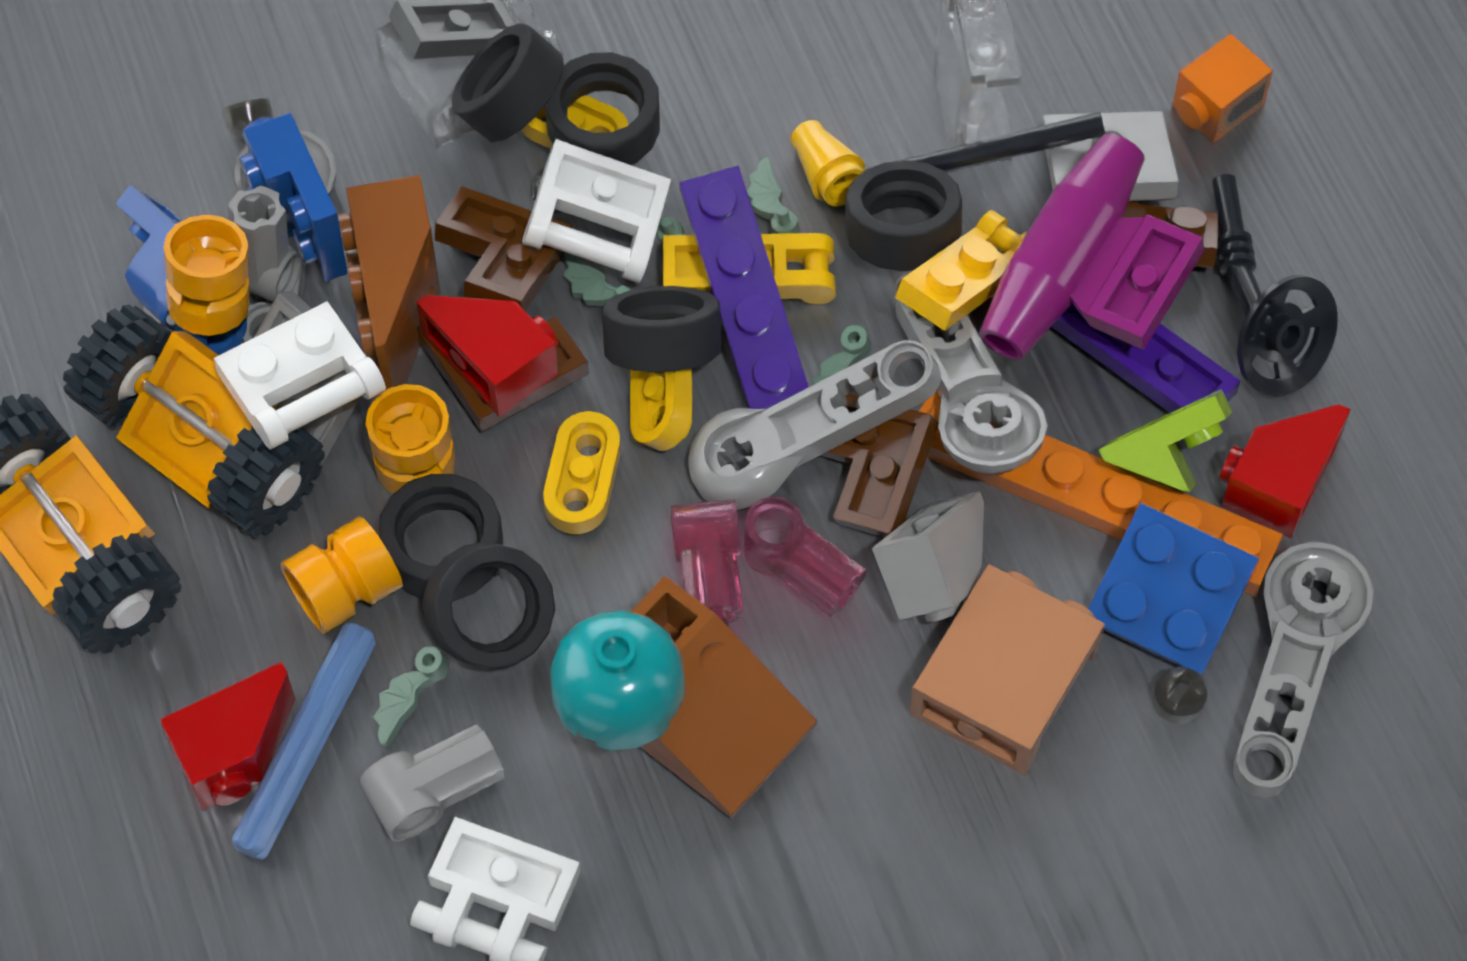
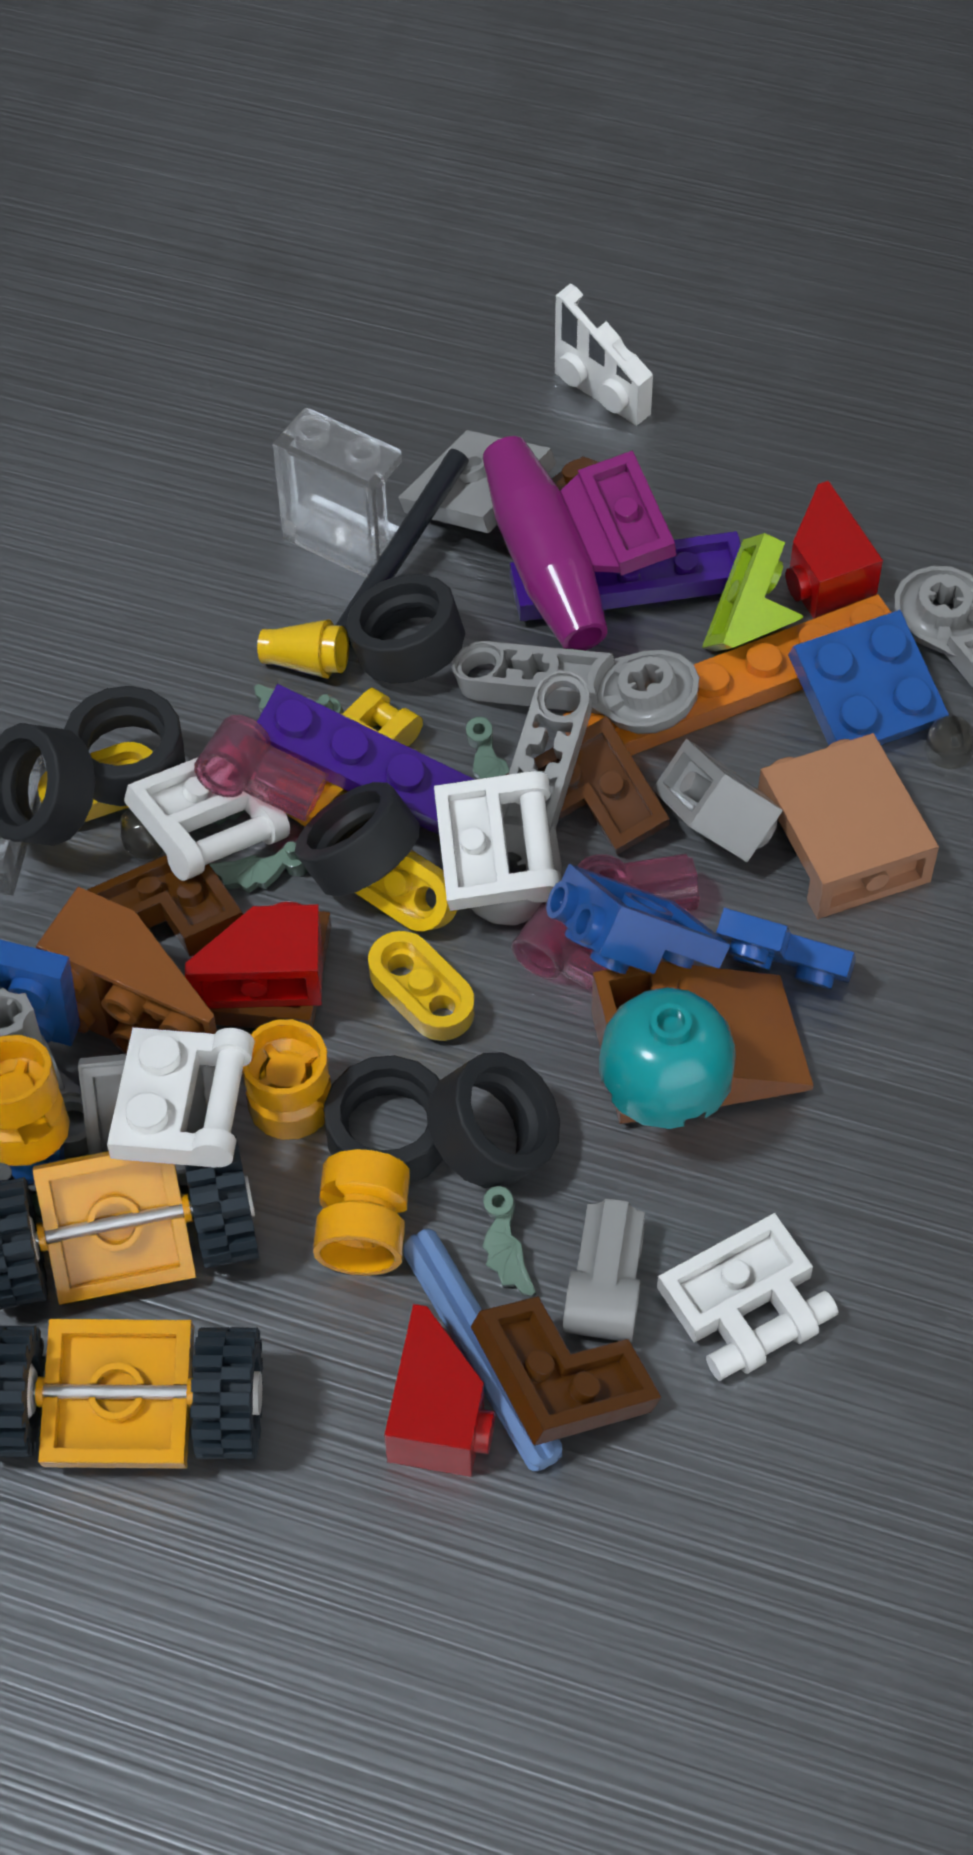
camera: 50 degrees left, 5 degrees down
yellow plate [895,209,1027,331] -> none
orange brick [1172,33,1273,143] -> none
black dish [1212,174,1338,397] -> none
none -> clear pink piece [194,715,329,821]
none -> white plate [434,771,562,911]
none -> reddish brown plate [471,1296,661,1446]
none -> blue plate [546,864,730,974]
none -> white wing [555,283,653,426]
none -> blue plate [716,908,856,989]

